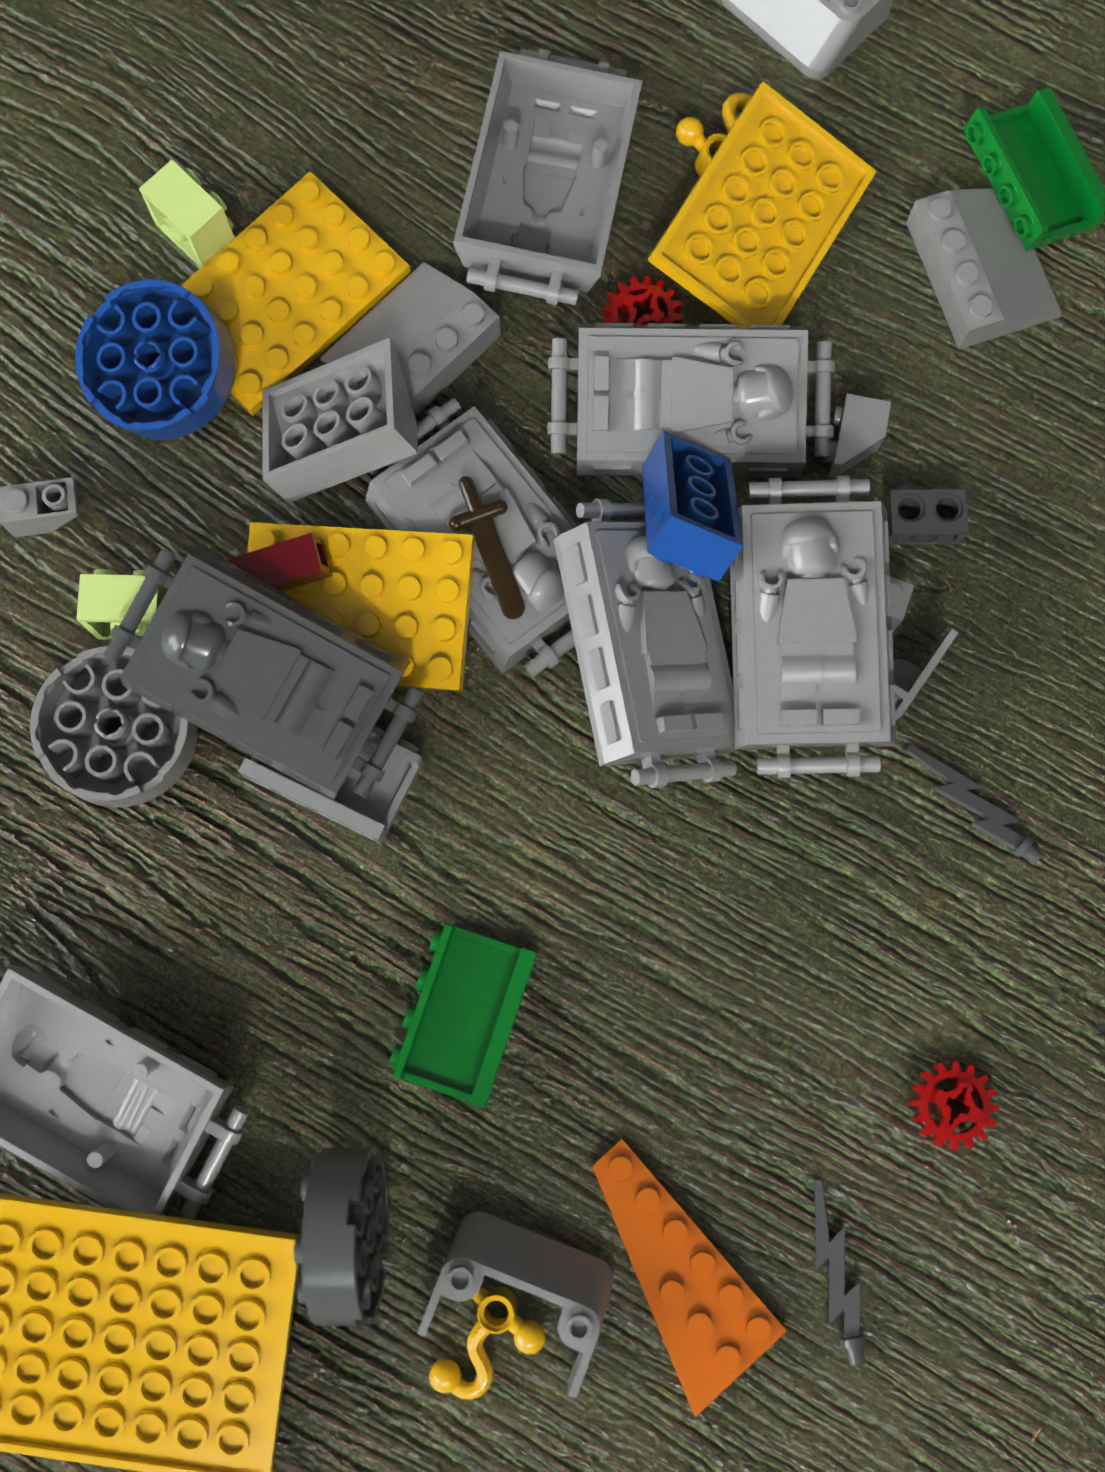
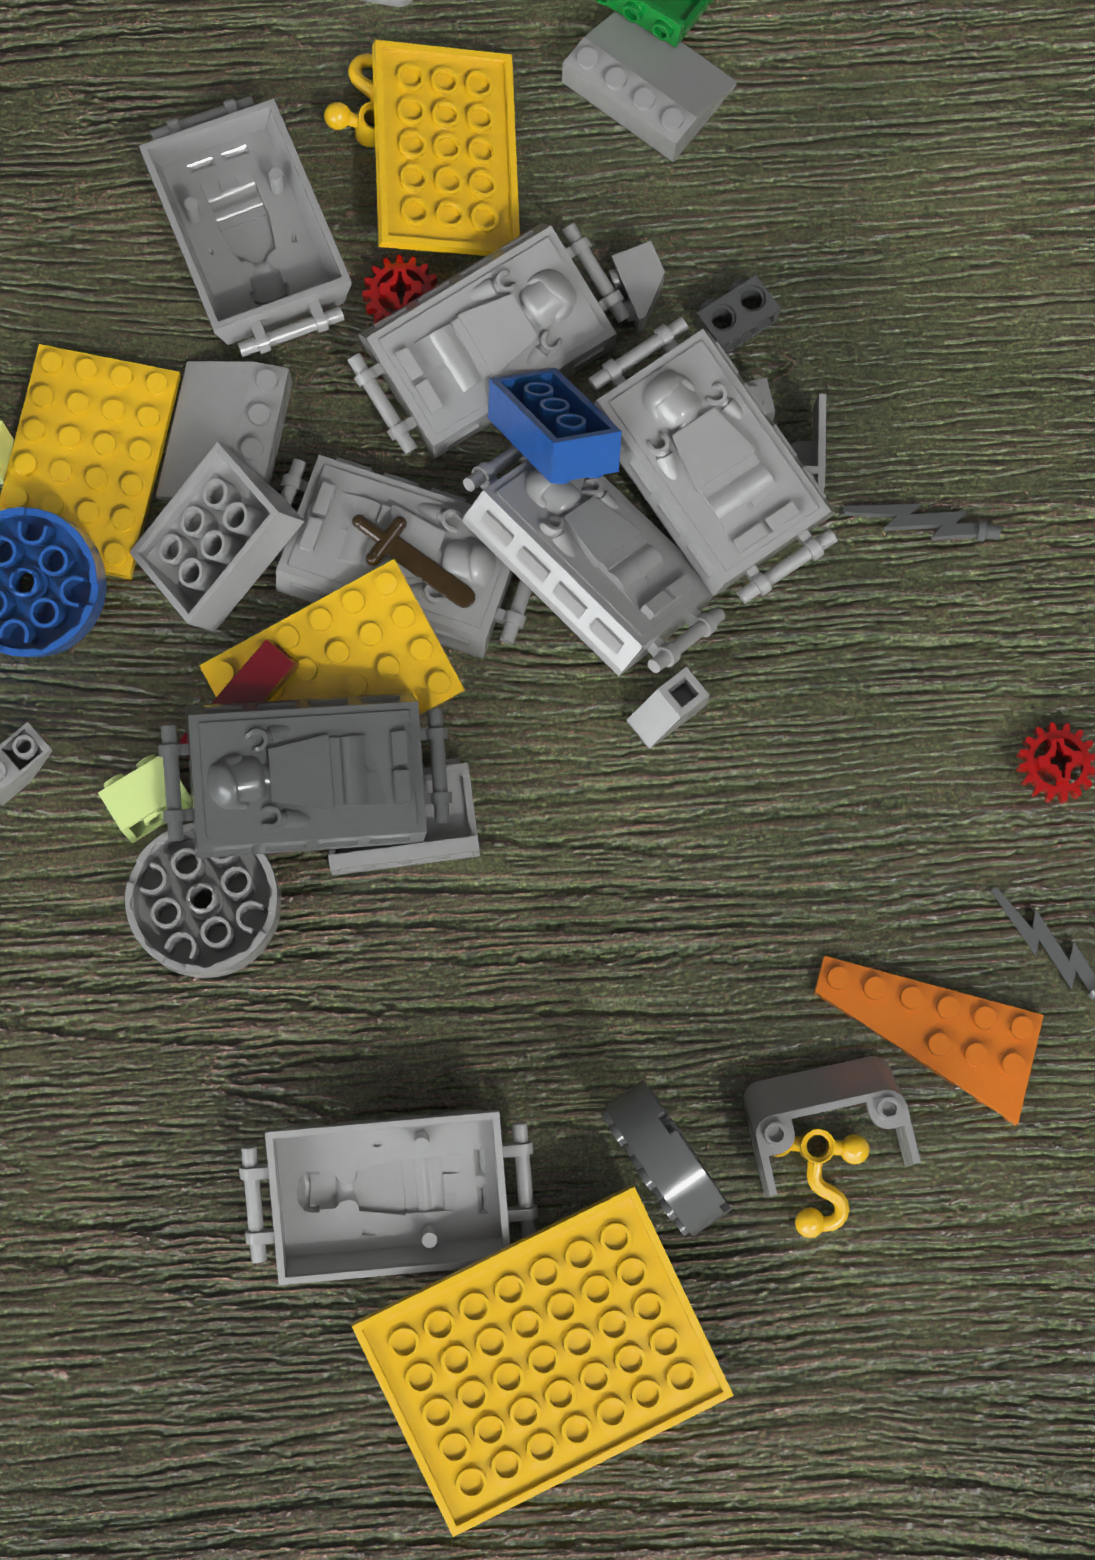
camera: 35 degrees left, 0 degrees up
green panel [389,922,537,1109] -> none
none -> light grey slope [627,667,710,750]

